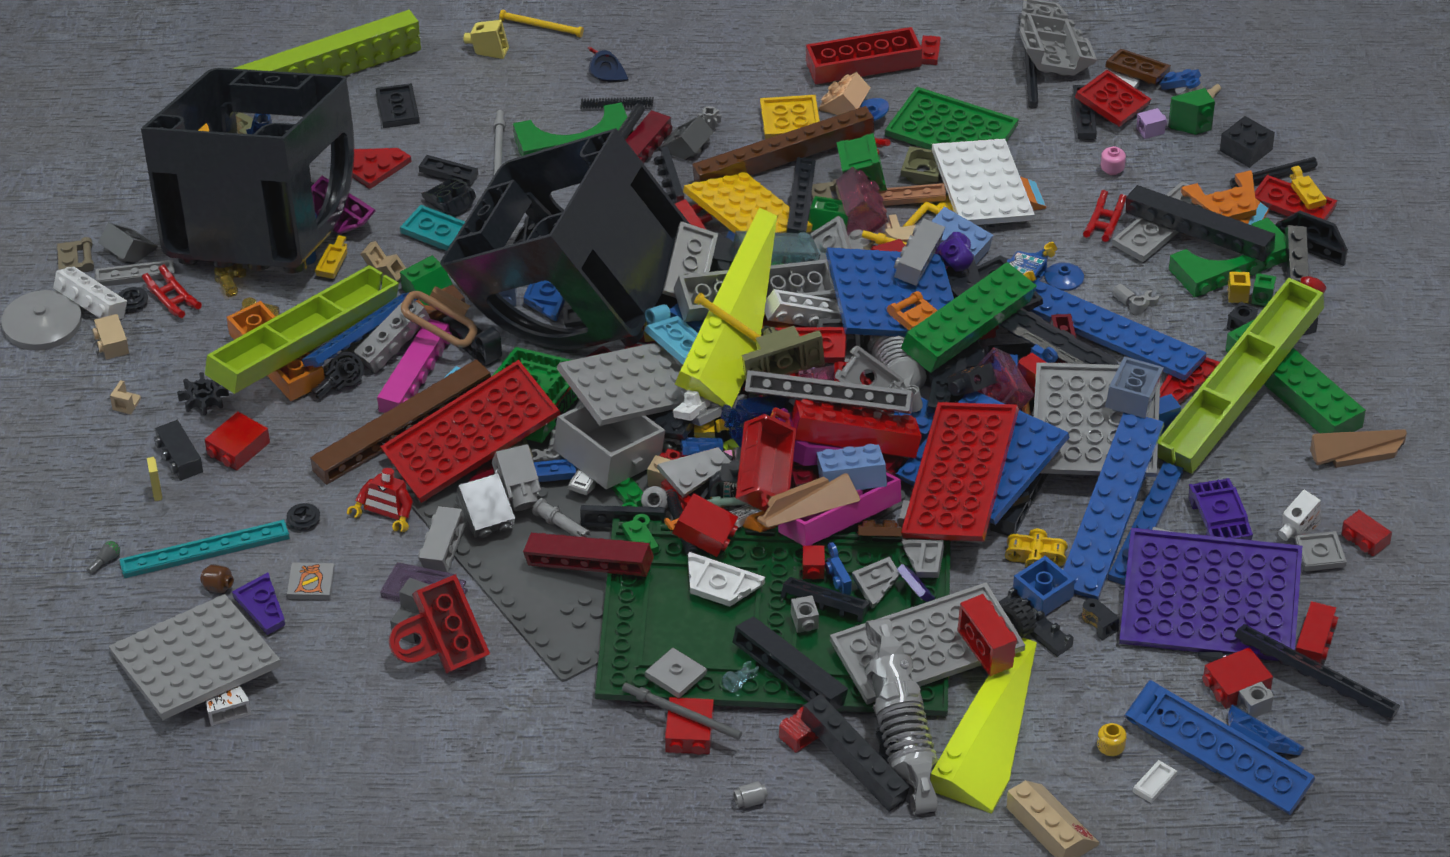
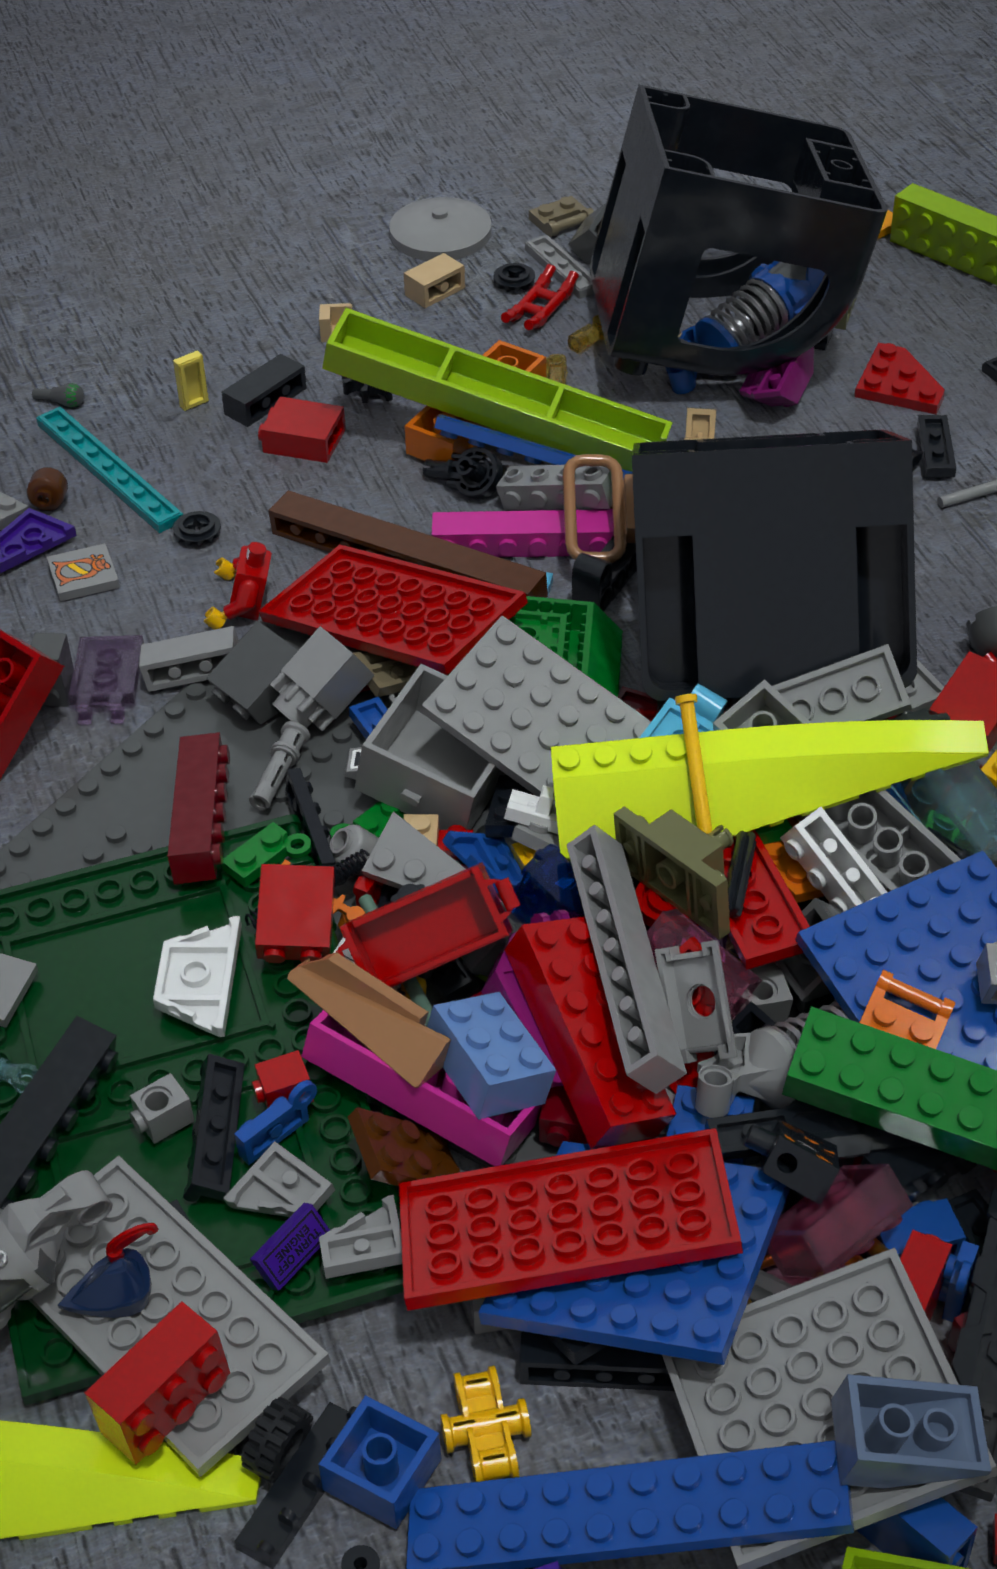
camera: 70 degrees right, 0 degrees up
white brick [53,267,127,319] -> none
yellow plate [315,235,348,279] -> none
none -> dark blue piece [58,1223,158,1318]

